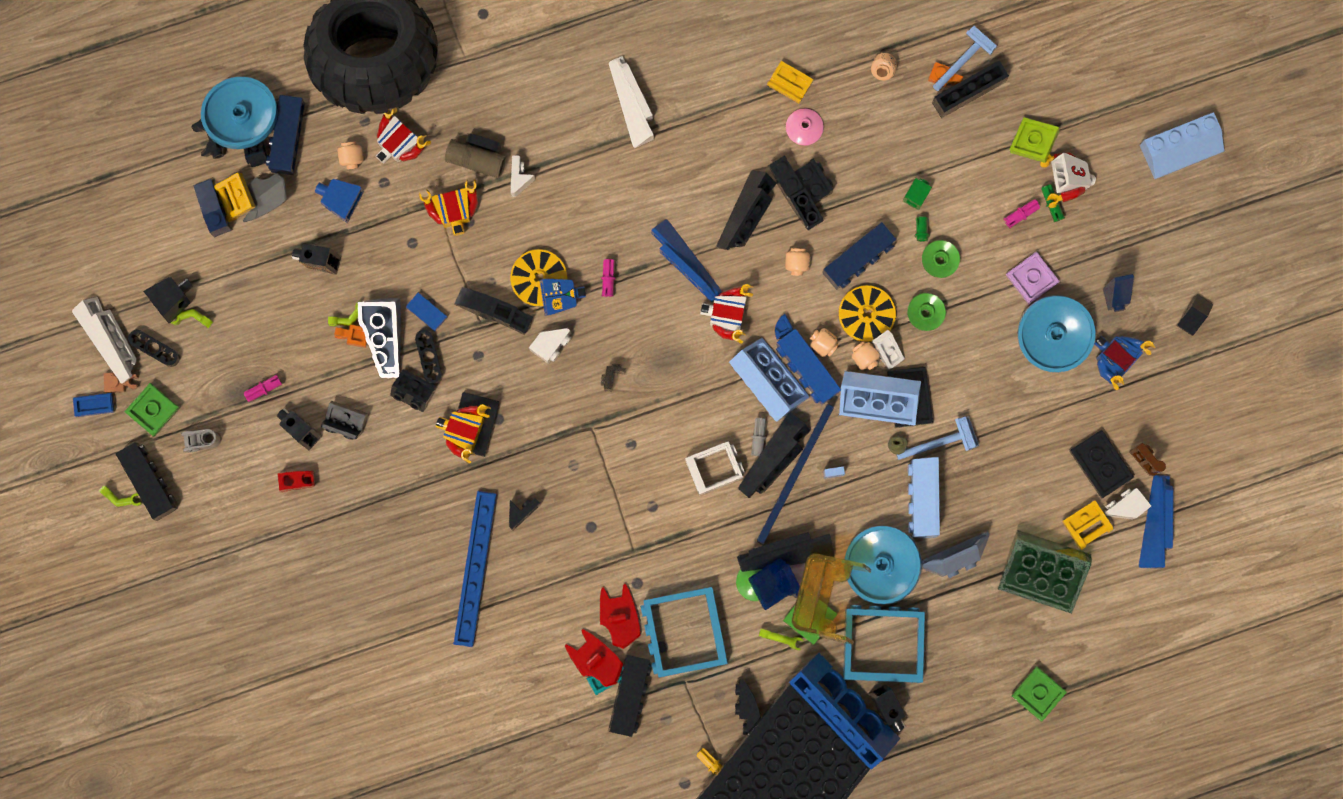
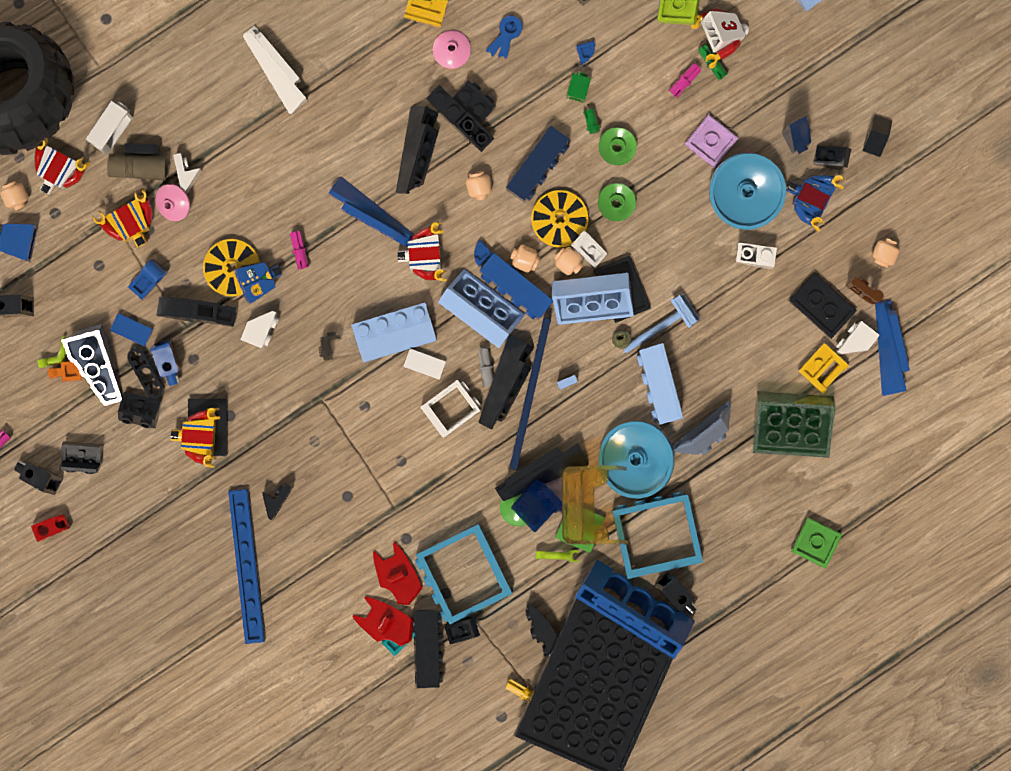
camera: 15 degrees left, 5 degrees up
none -> white window [86,101,133,155]
none -> blue plate [128,259,168,300]
none -> torso [151,340,181,386]
none -> bright pink dish [155,184,190,221]
none -> light blue slope [352,303,437,363]
none -> white tile [403,349,446,380]
none -> black slope [444,617,480,645]
none -> blue piece [486,16,523,59]
none -> blue tile [576,41,595,65]
none -> white slope [736,243,777,269]
none -> black slope [813,146,852,170]
none -> light nougat head [872,238,900,268]

